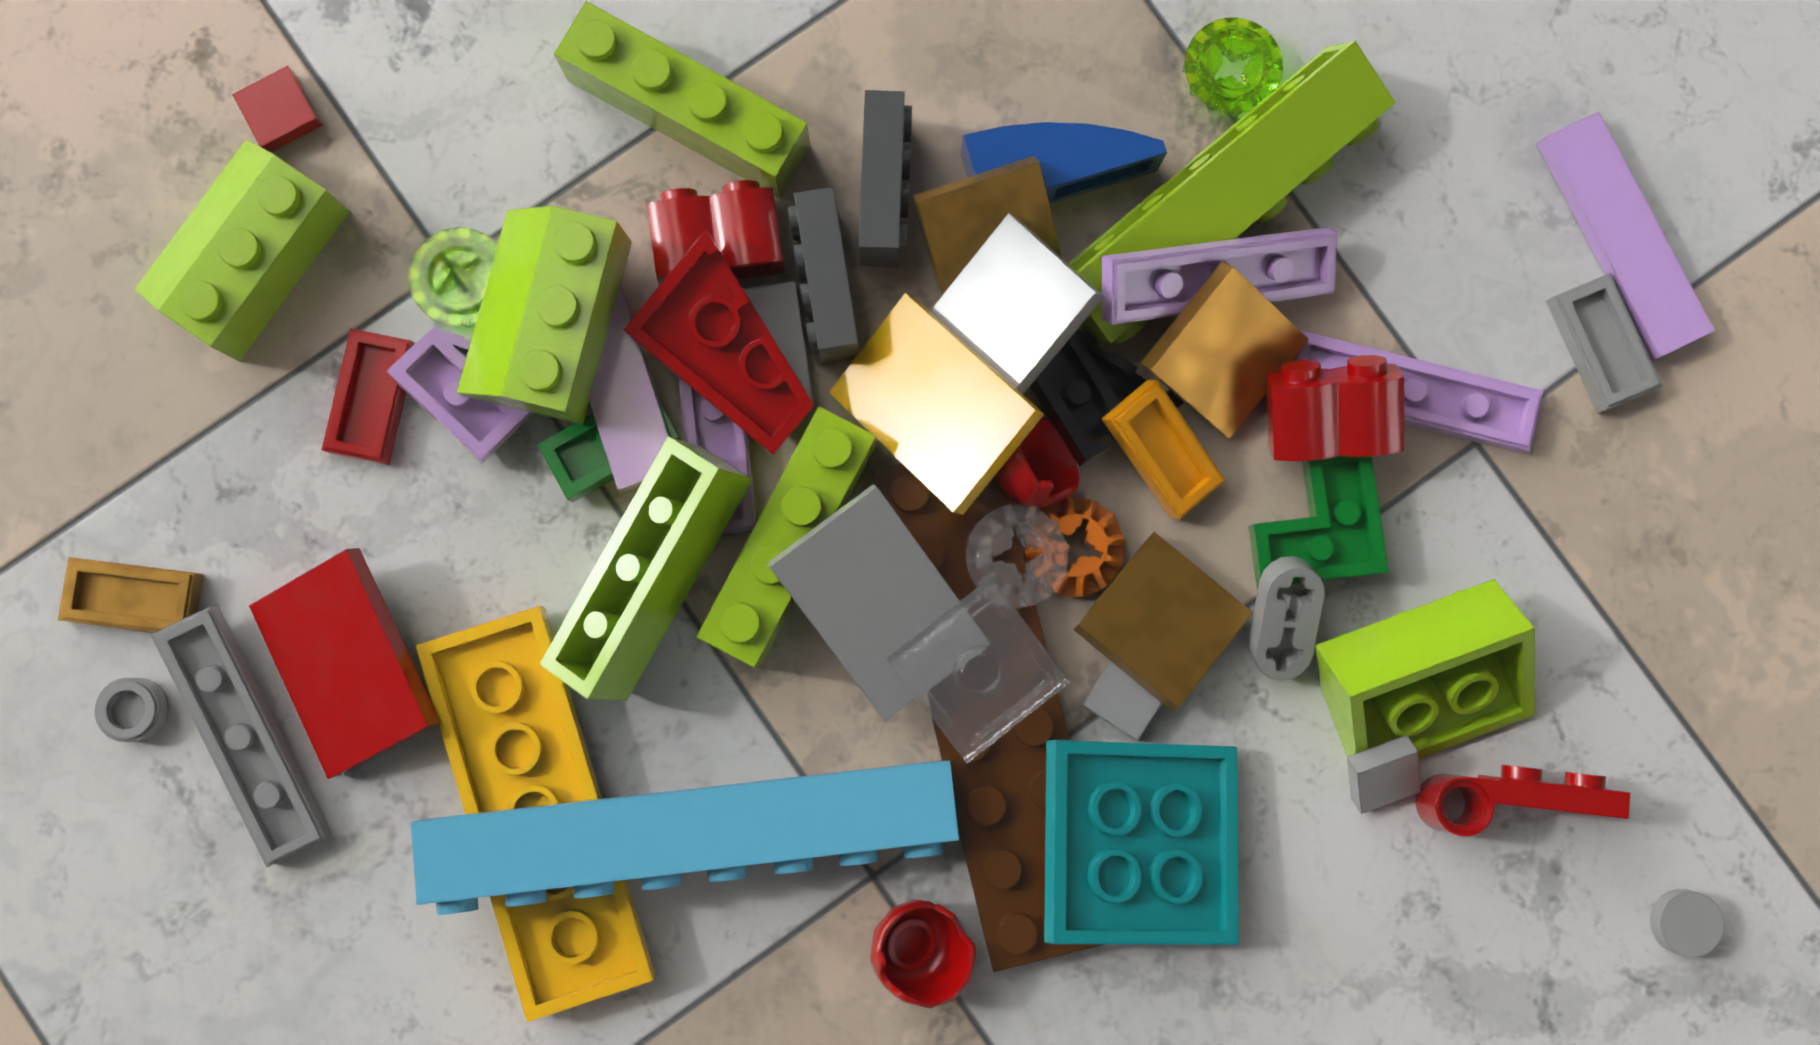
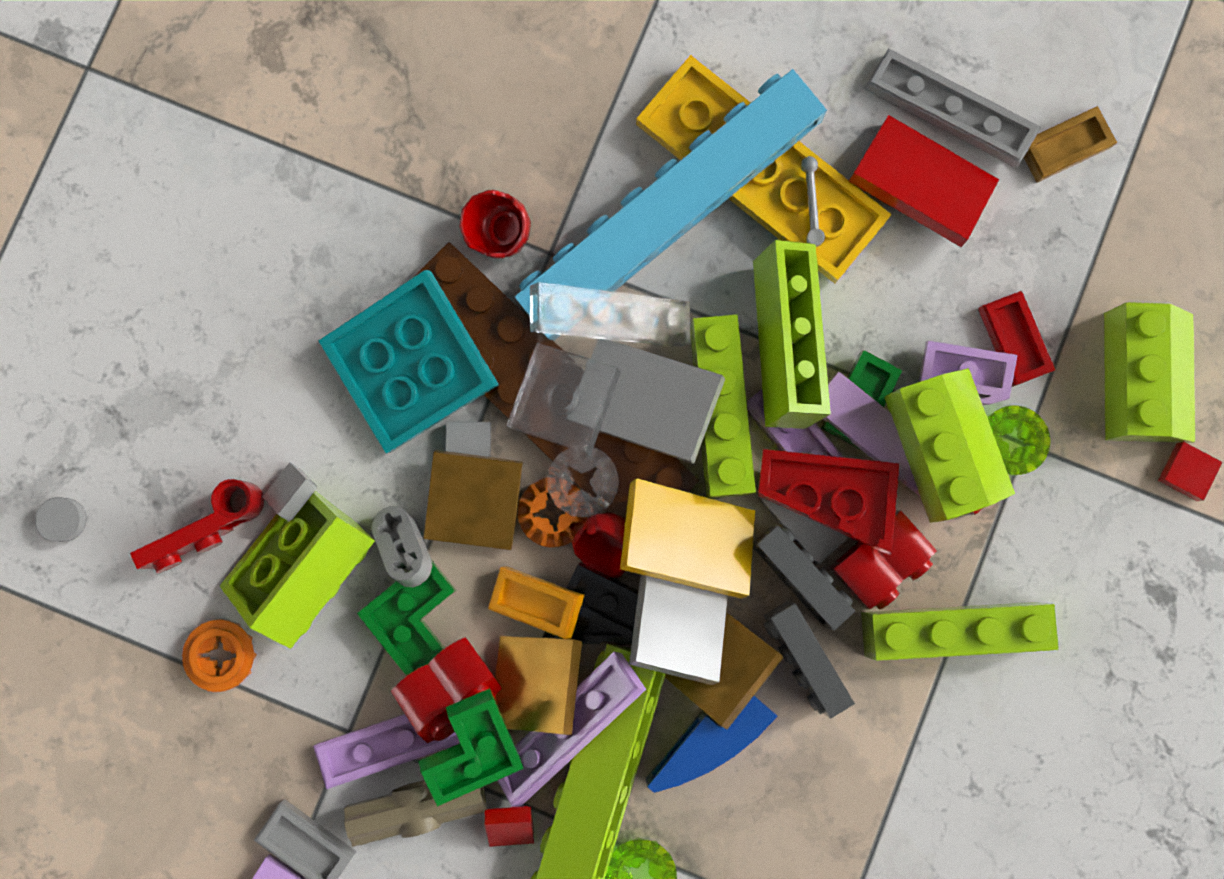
camera: 150 degrees right, 0 degrees up
light grey tile [95,678,169,742] -> none
none -> orange gear [182,619,257,692]
none -> dark tan piece [344,780,488,847]
none -> green plate [418,688,524,807]
none -> red tile [484,806,534,847]
none -> clear plate [530,282,691,347]
none -> light grey hinge [801,156,825,247]

